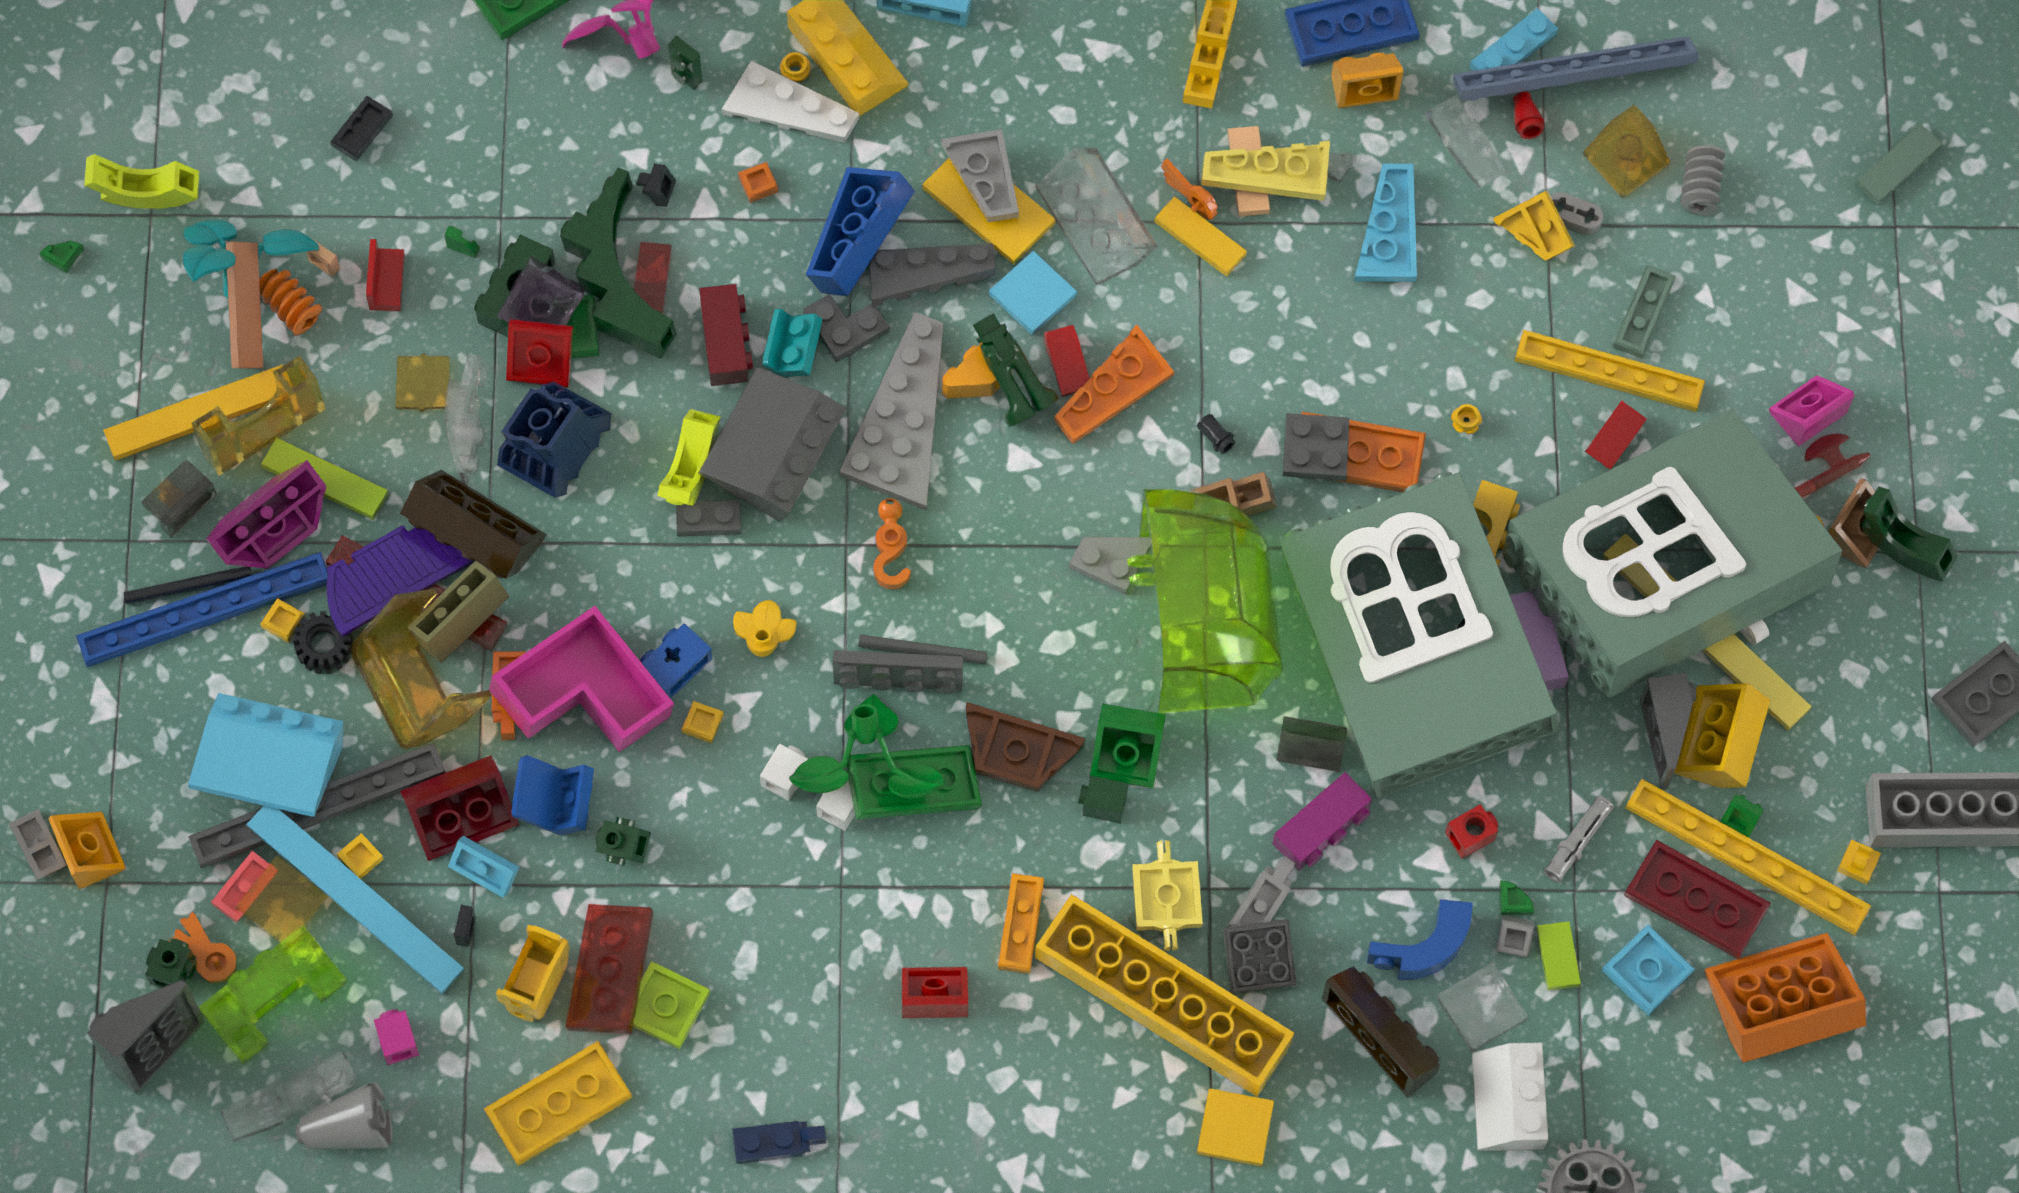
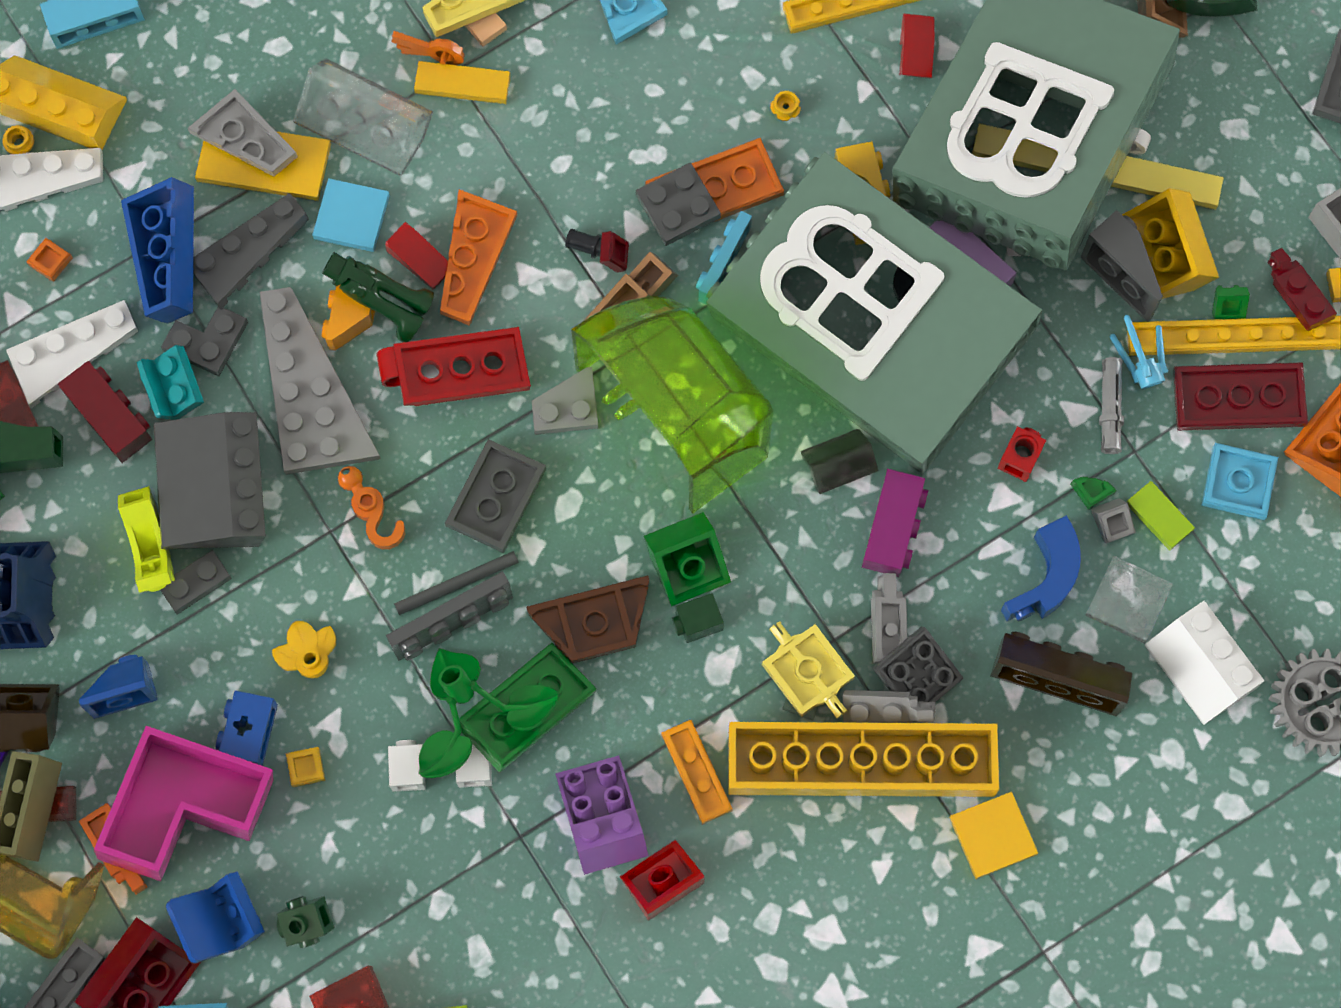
camera: 30 degrees left, 5 degrees up
none -> white wing [6,300,138,409]
none -> blue slope [79,655,158,719]
none -> red hinge [376,327,531,406]
none -> dark grey plate [445,439,546,553]
none -> medium lavender slope [556,755,648,875]
none -> dark red tile [600,231,629,273]
none -> medium azure plate [696,211,752,305]
none -> light grey hinge [843,690,936,723]
none -> medium azure plant [1110,315,1168,389]
none -> dark red hinge [1267,248,1337,331]

